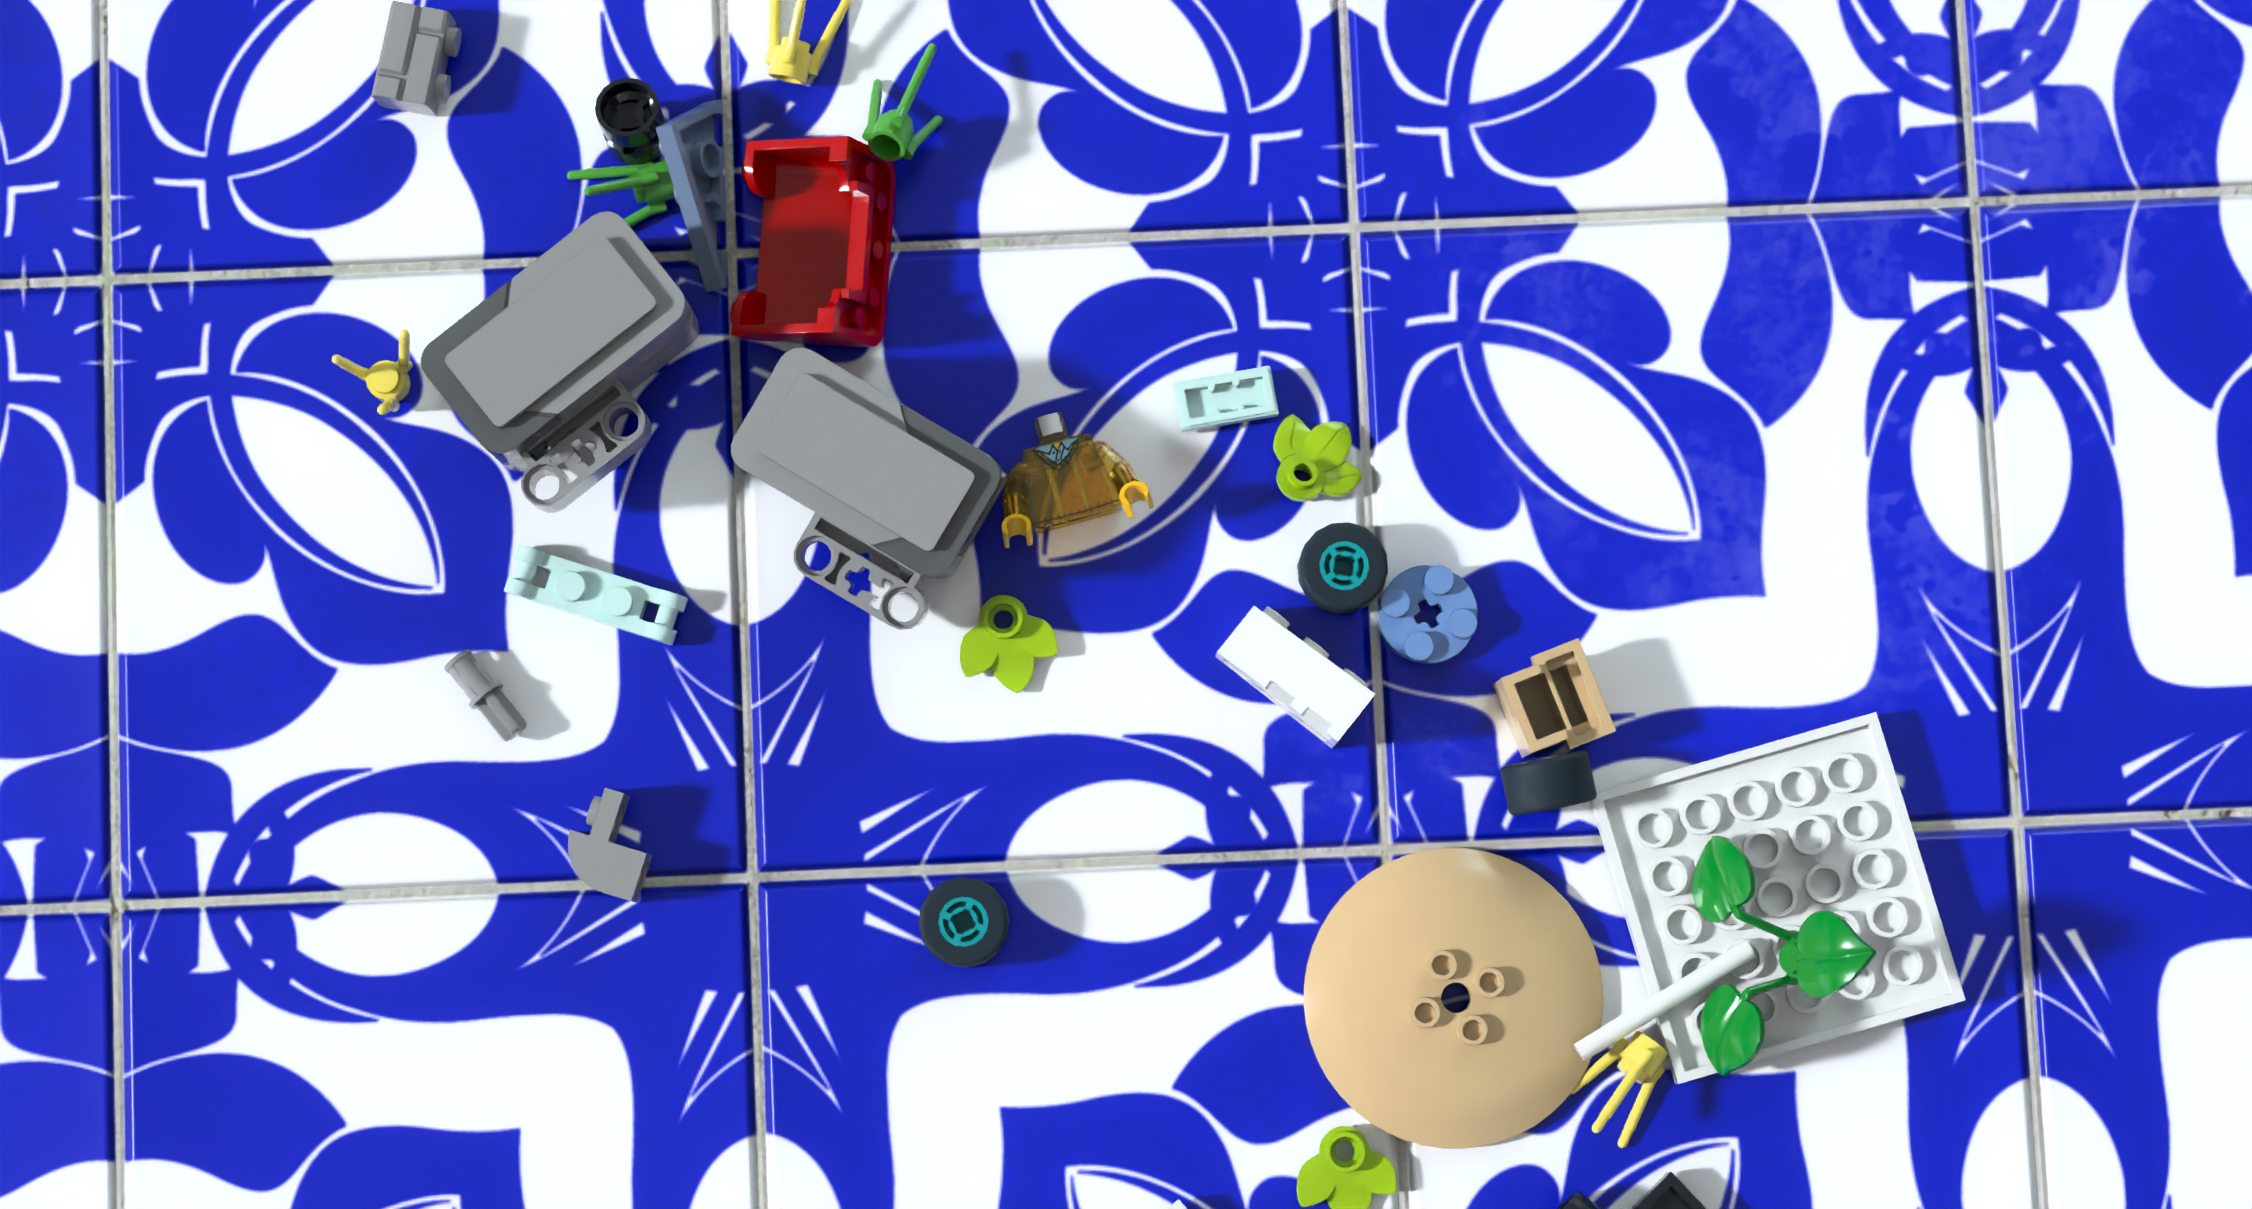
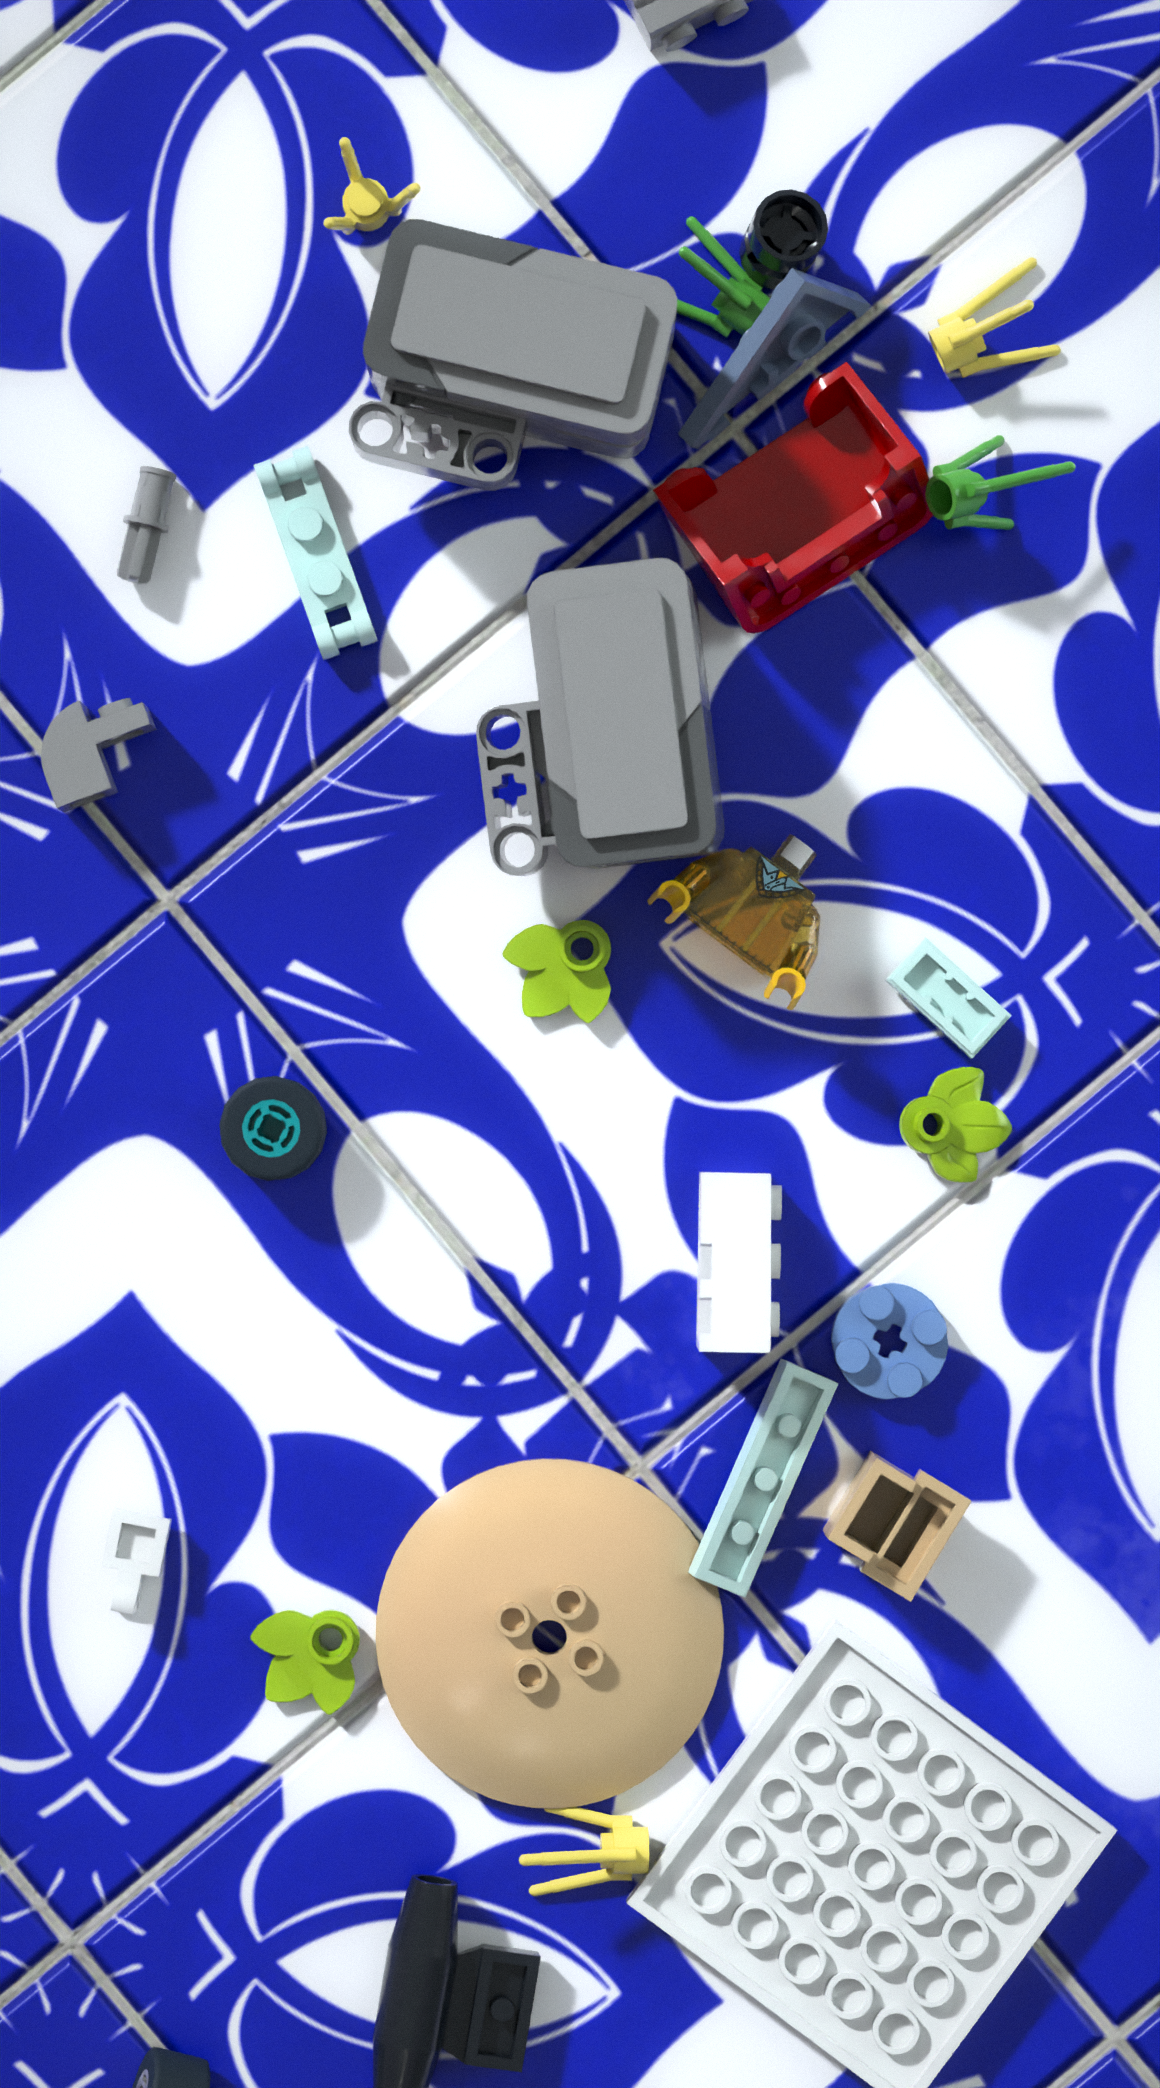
camera: 60 degrees right, 5 degrees up
black wheel [1297,522,1388,615] -> none
black wheel [1501,751,1597,816] -> none
white bar [1574,940,1756,1061] -> none
plant [1692,836,1876,1076] -> none
none -> light aqua plate [688,1358,838,1597]

